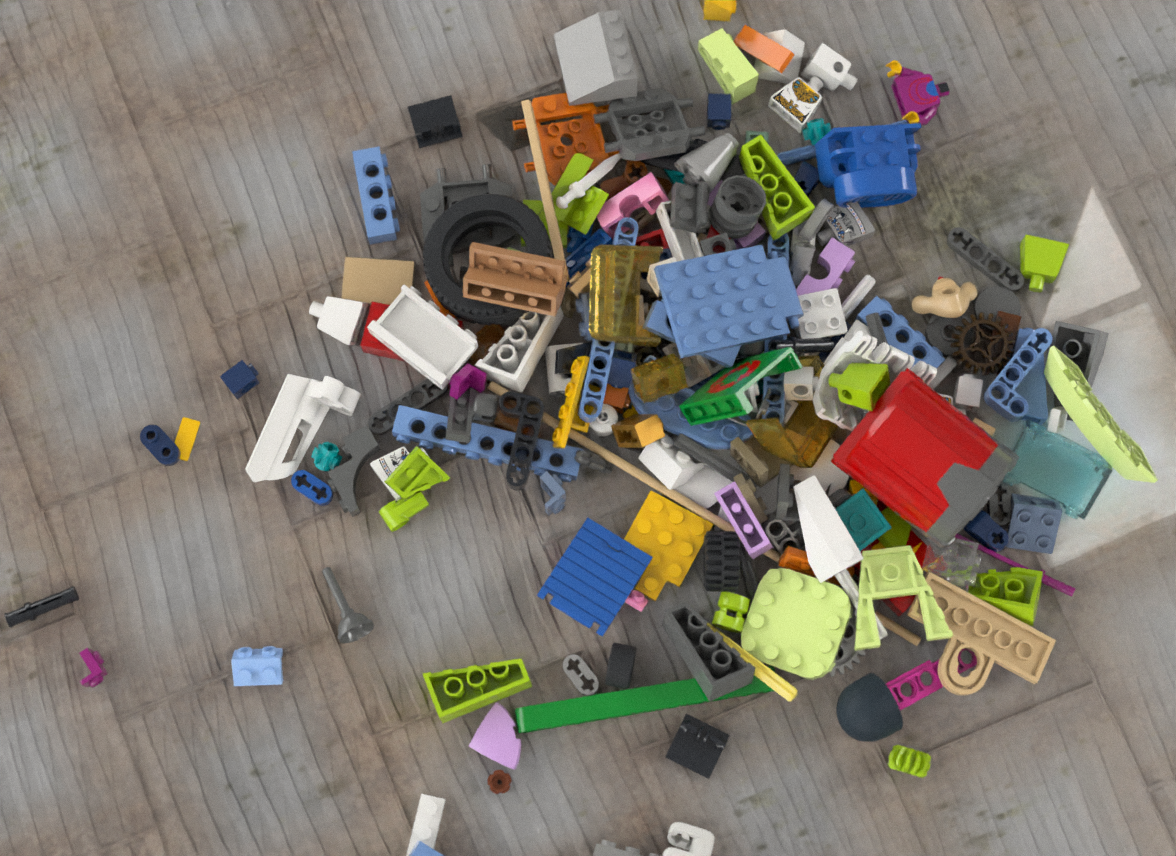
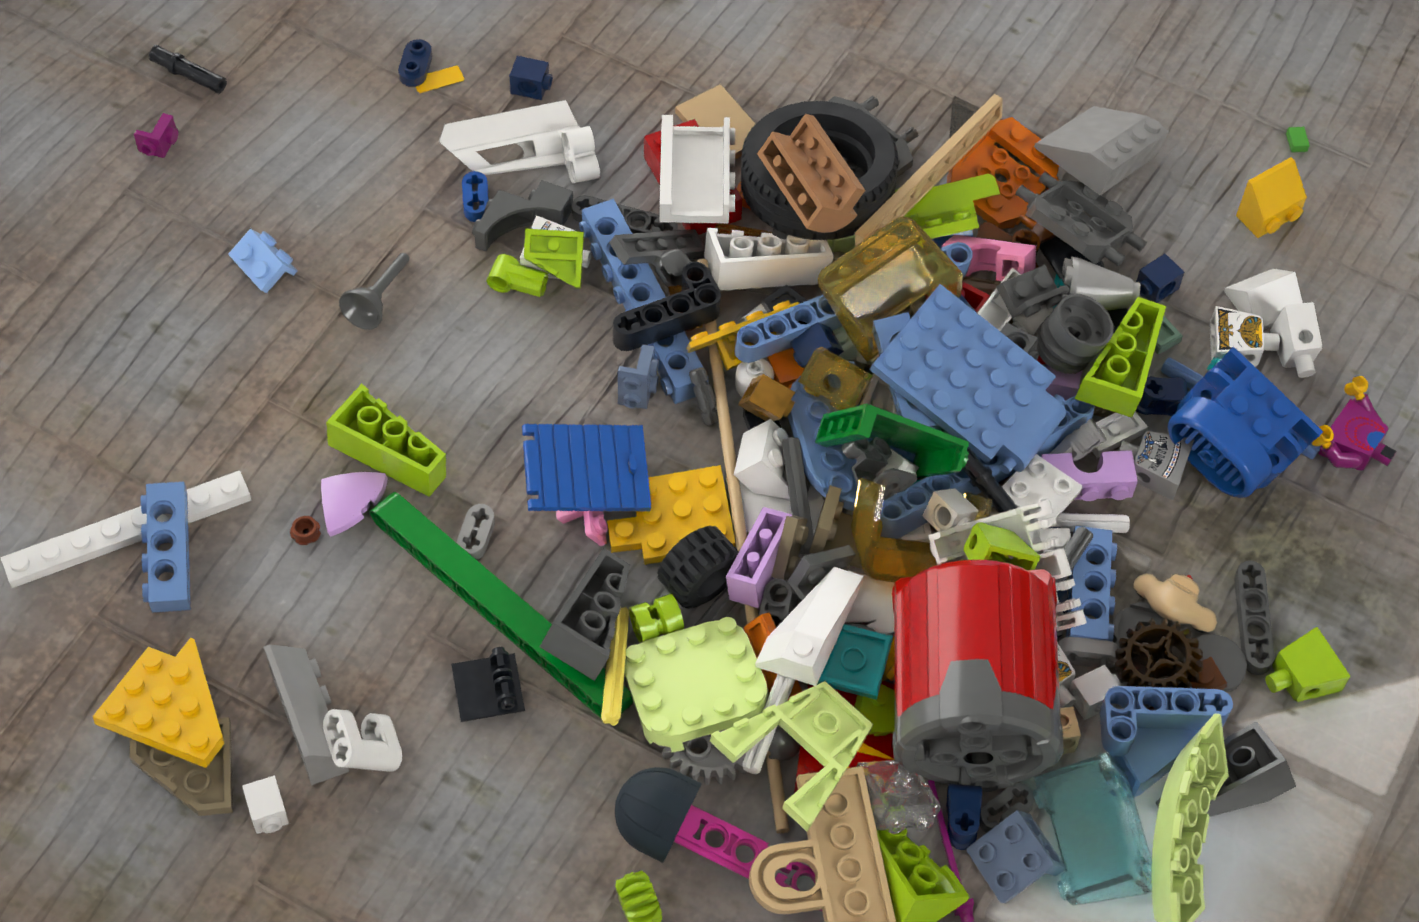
camera: 50 degrees right, 20 degrees down
white torso [309,296,369,345] -> none
teal gear [311,442,342,471] -> none
medium blue brick [352,147,400,245] -> none
black hinge [408,95,463,149] -> none
magenta bracket [449,363,487,399] -> none
white sword [556,153,621,209] -> none
black tyre [605,643,637,689] -> none
yellowish green wedge [698,28,759,104] -> none
orange tile [734,25,795,74] -> none
light grey beam [800,199,834,242] -> none
white plate [1046,406,1068,433] -> none

